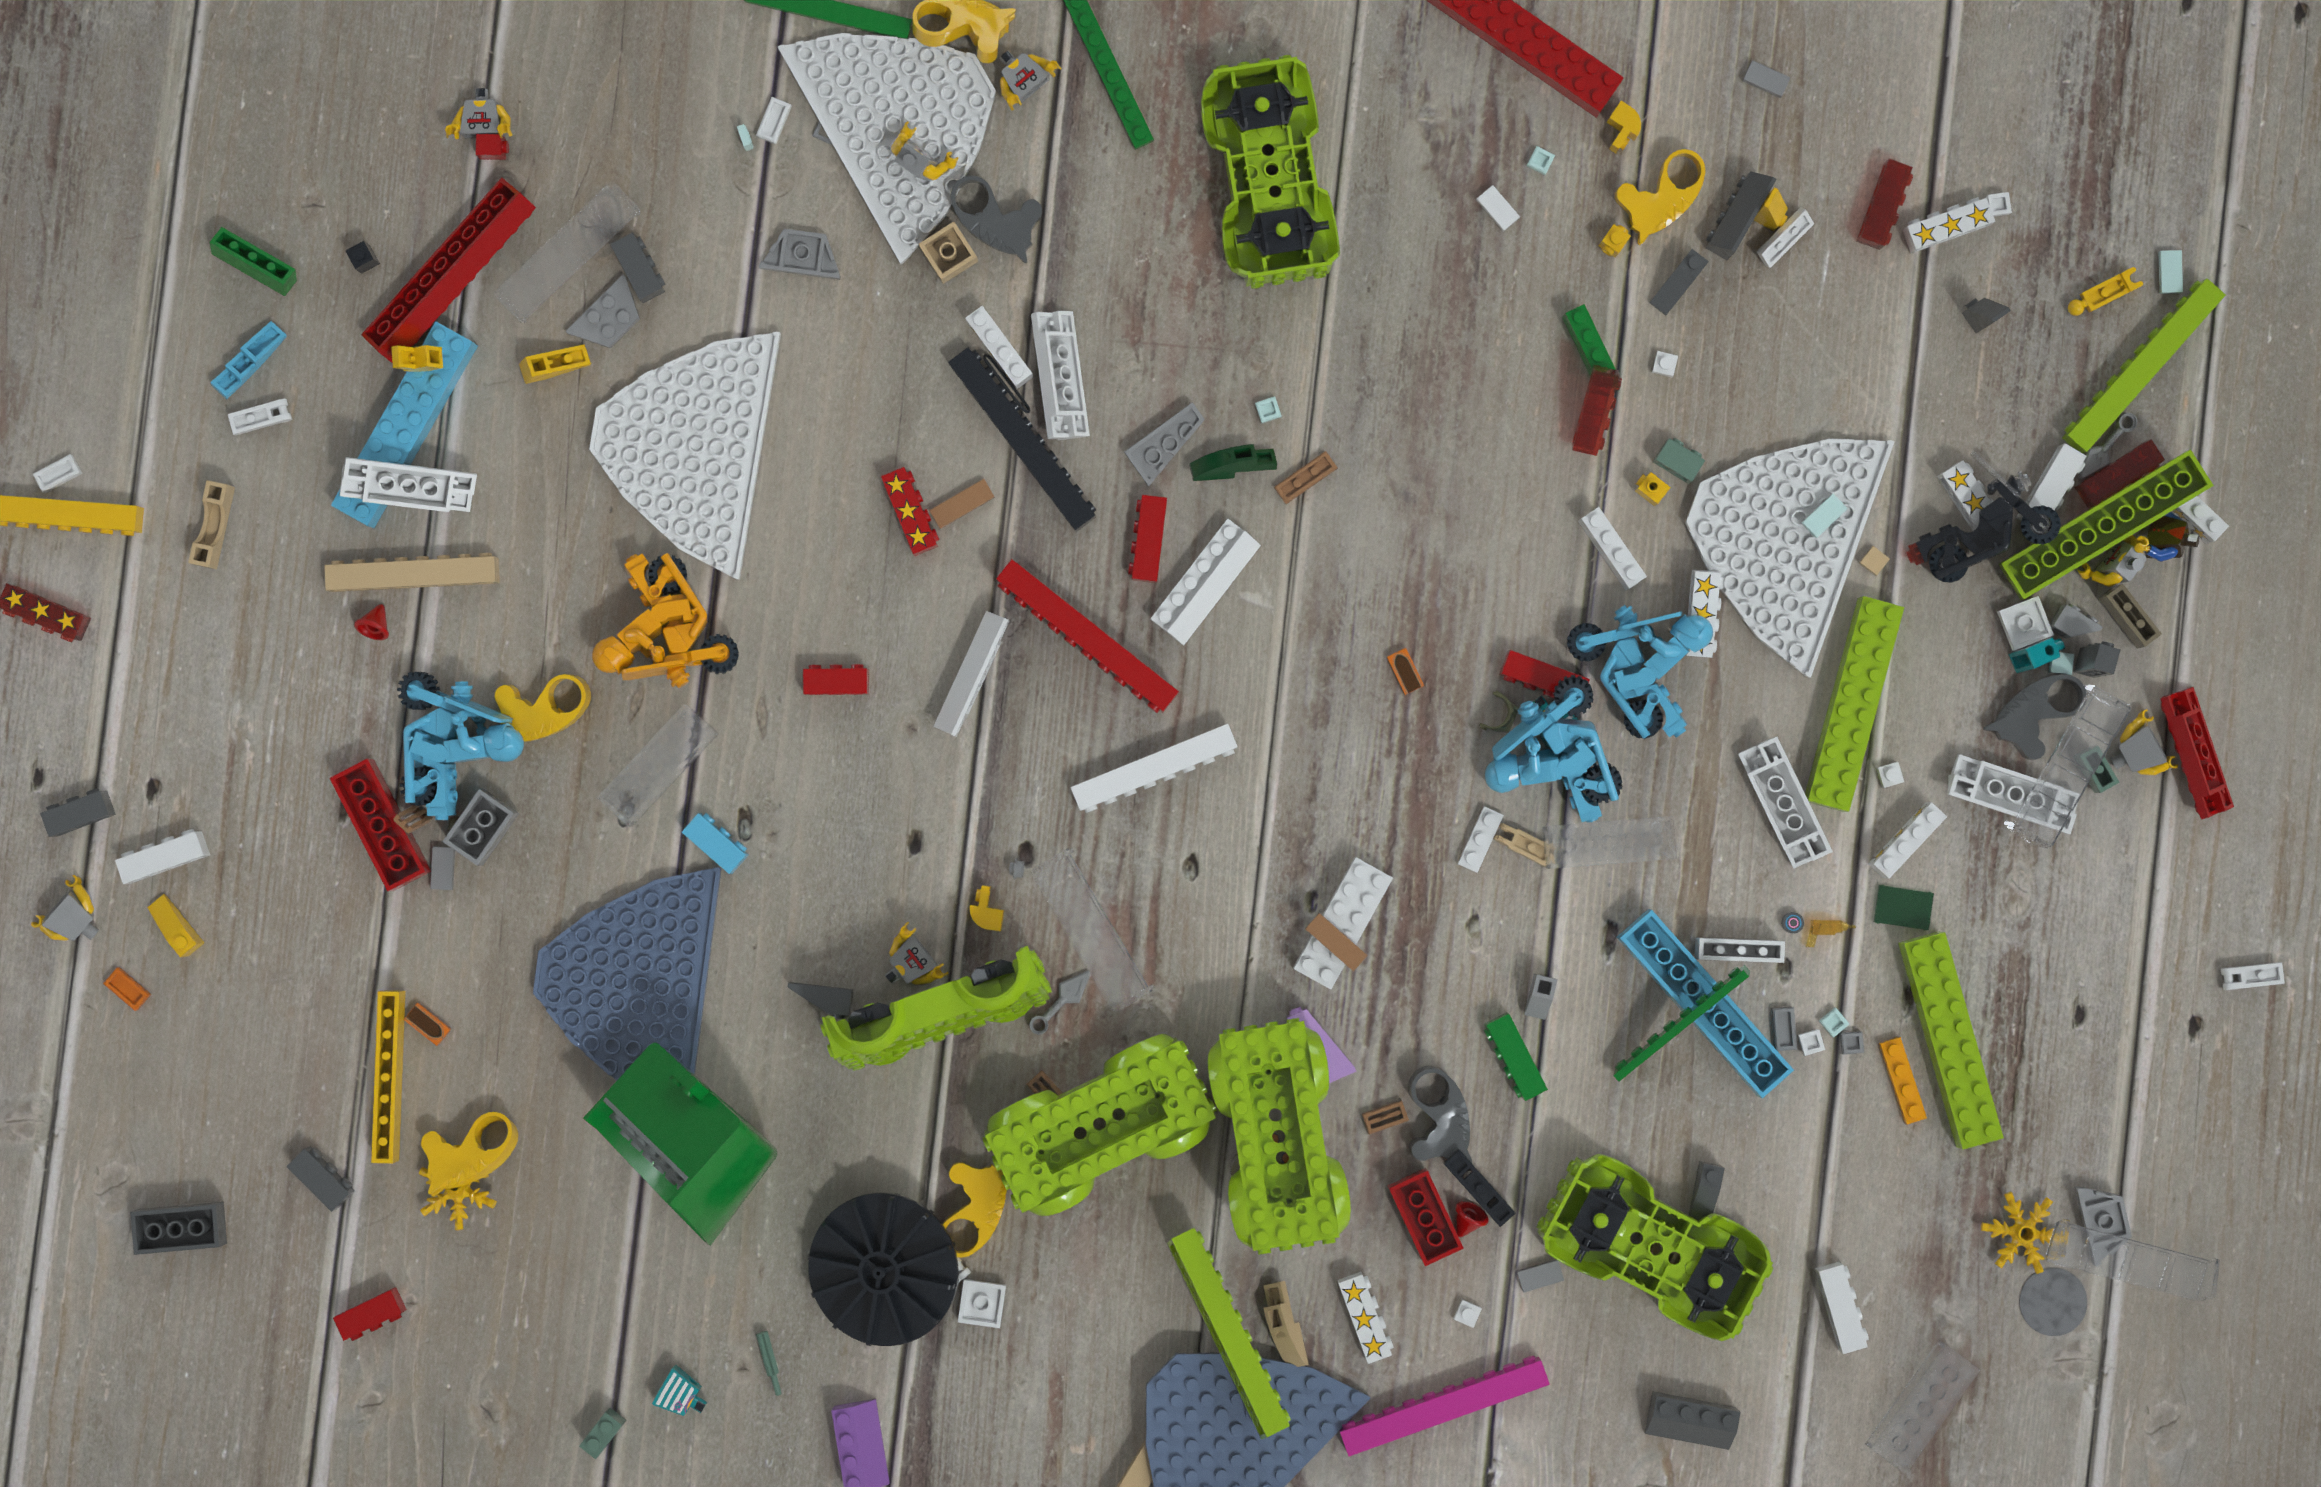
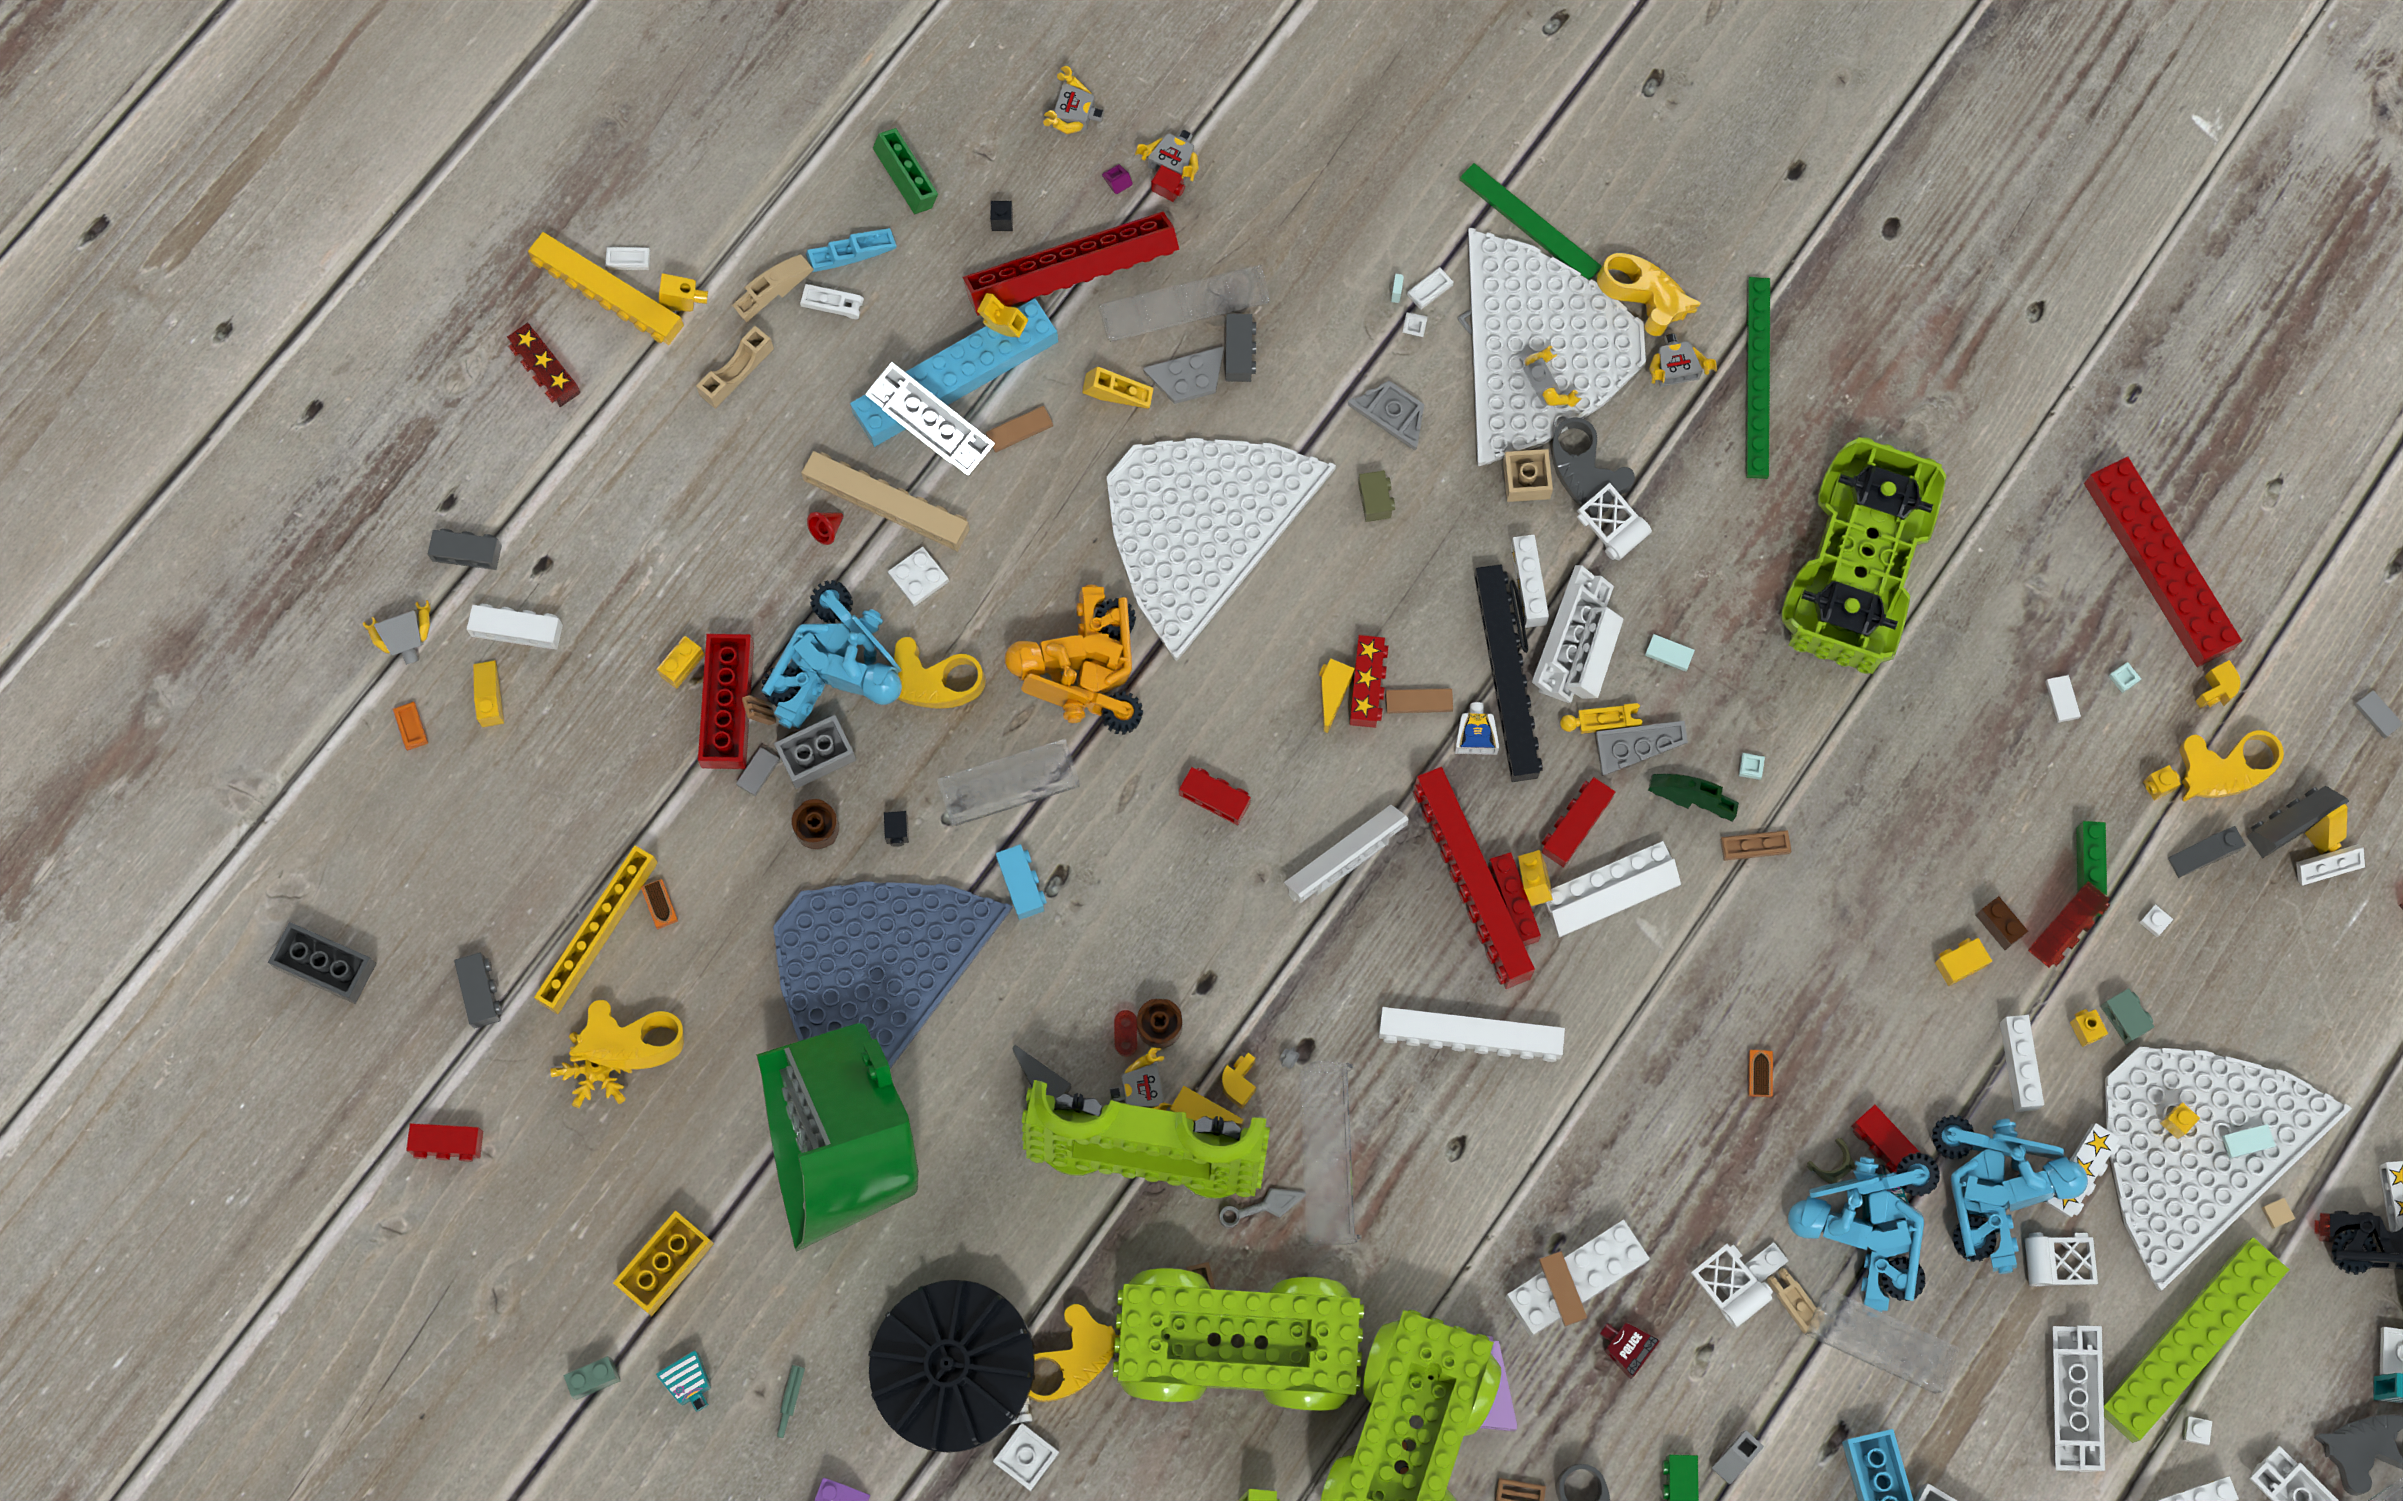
camera: 30 degrees right, 15 degrees down
none -> yellow brick [613,1210,714,1316]
none -> yellow brick [656,636,705,689]
none -> yellow torso [659,273,708,312]
none -> tan slope [732,255,814,322]
none -> reddish brown brick [791,799,839,849]
none -> black brick [884,811,909,847]
none -> white plate [888,547,949,607]
none -> medium nougat tile [985,406,1053,453]
none -> torso [1043,66,1104,134]
none -> magenta slope [1102,164,1133,194]
none -> clear red plate [1114,1010,1137,1057]
none -> reddish brown brick [1137,998,1183,1049]
none -> yellow slope [1170,1086,1244,1128]
none -> yellow slope [1319,658,1355,733]
none -> olive brick [1358,470,1395,522]
none -> white slope [1402,312,1428,337]
none -> torso [1455,702,1499,755]
none -> red brick [1488,852,1541,946]
none -> yellow brick [1518,850,1553,906]
none -> yellow plate [1560,703,1642,734]
none -> white brick [1565,607,1624,699]
none -> white piece [1577,483,1652,560]
none -> dark red torso [1599,1323,1660,1379]
none -> light aqua tile [1645,634,1695,671]
none -> white piece [1691,1244,1773,1329]
none -> yellow brick [1935,938,1992,986]
none -> reddish brown brick [1975,896,2028,950]
none -> white piece [2024,1233,2098,1287]
none -> yellow brick [2160,1102,2200,1139]

